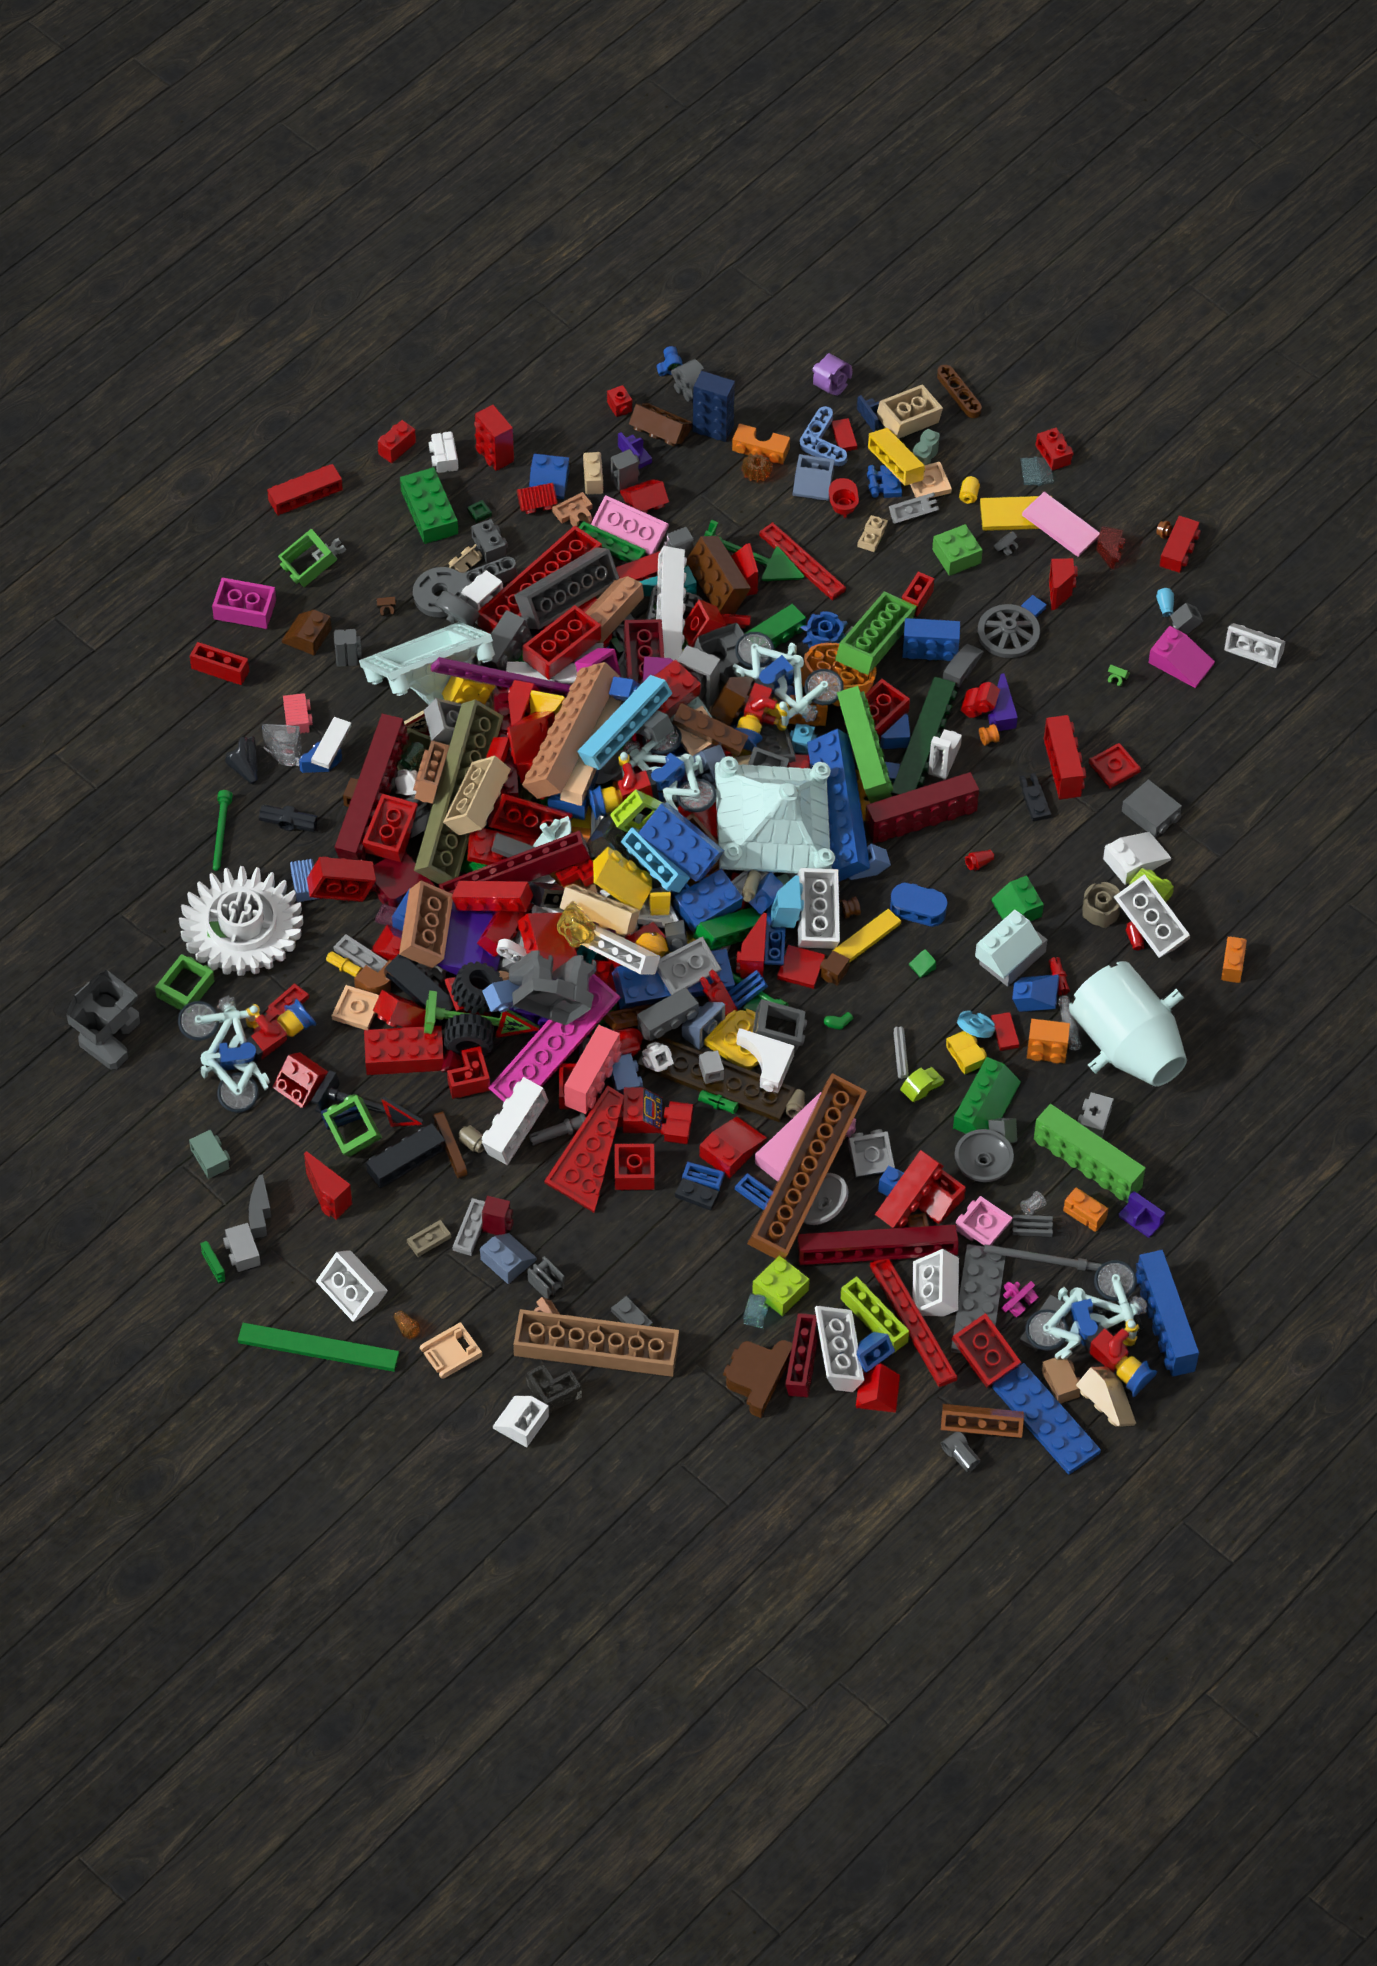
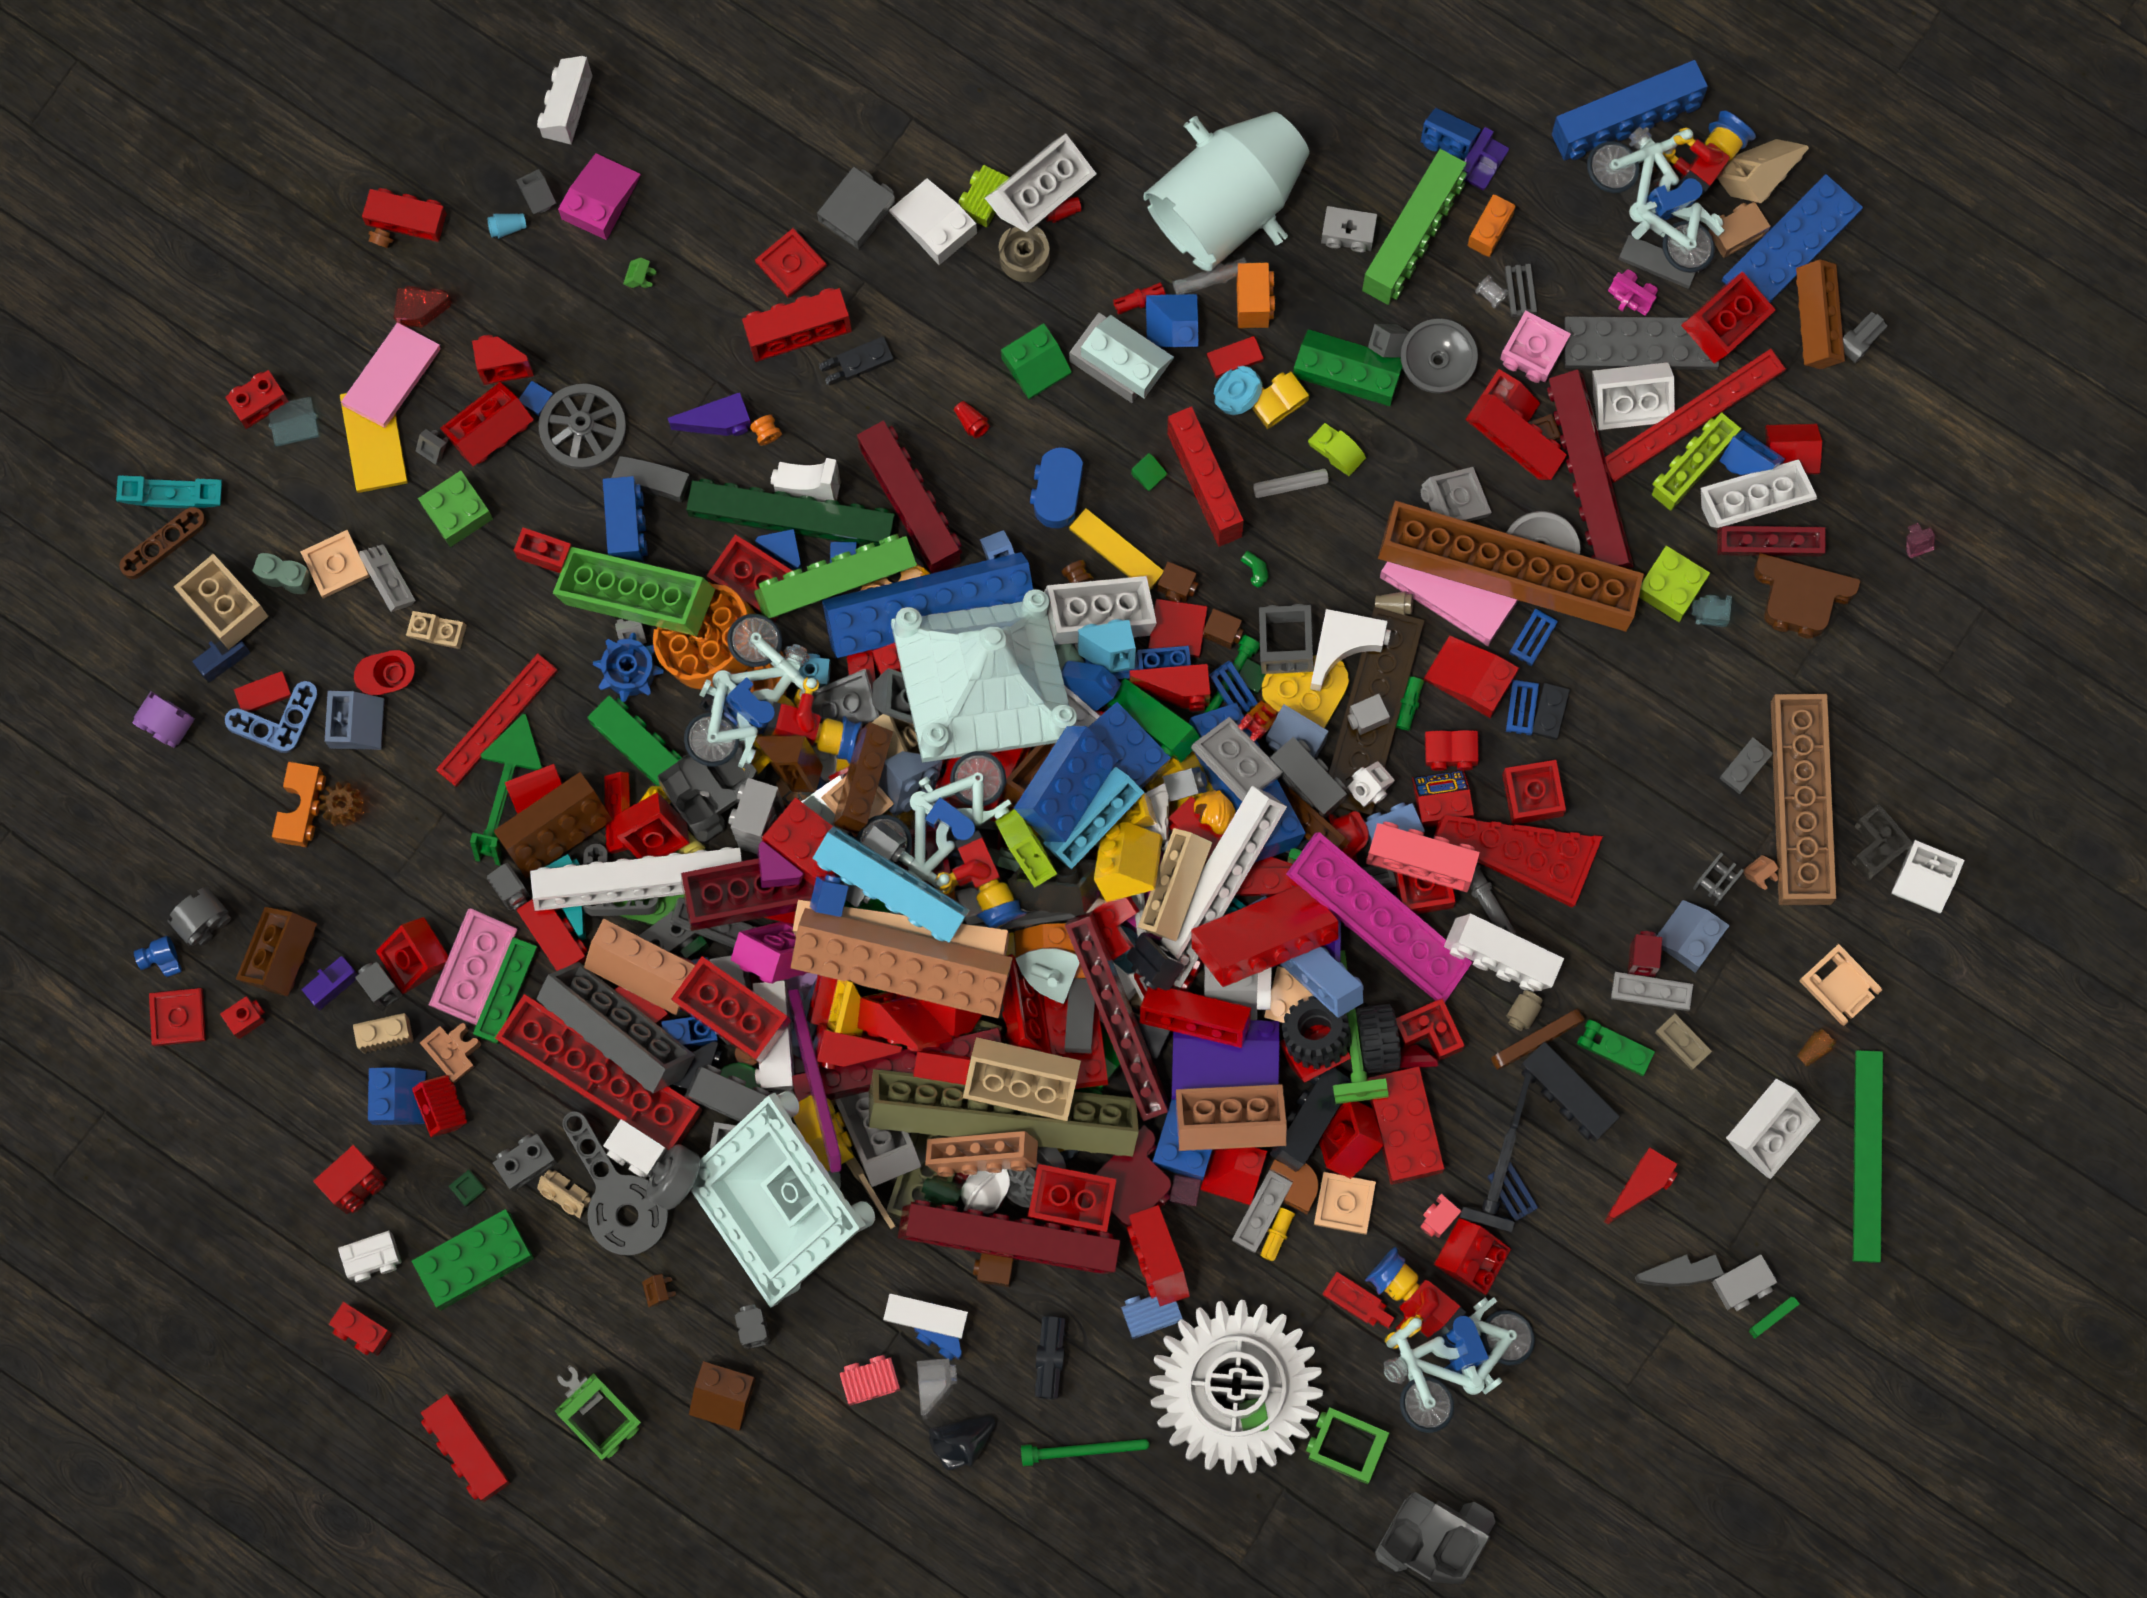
camera: 95 degrees left, 20 degrees up
sand green brick [189,1130,230,1179] -> none
red brick [190,642,249,685] -> none
dark pink brick [212,578,276,629] -> none
bright green window [323,1095,382,1157] -> none
red brick [452,881,533,912] -> none
dark grey piece [509,950,596,1026] -> none
clear yellow hat [557,901,596,948] -> none
dark blue brick [693,371,735,442] -> none
dark tan cylinder [742,870,761,902] -> none
blue plate [867,465,902,498] -> none
yellow brick [868,428,925,486] -> none
blue brick [878,1165,904,1196] -> none
yellow brick [959,476,980,504] -> none
red brick [961,682,1000,718] -> none
dark grey bar [983,1244,1102,1271] -> none
orange brick [1221,937,1247,983] -> none
none -> teal slope [116,476,222,508]
none -> red tile [149,988,206,1046]
none -> red slope [440,382,533,466]
none -> red brick [1167,406,1244,547]
none -> reddish brown brick [1203,608,1244,650]
none -> coral brick [1420,1194,1461,1238]
none -> blue slope [1421,108,1481,161]
none -> green plate [1577,1020,1655,1076]
none -> clear pink tile [1906,523,1935,558]

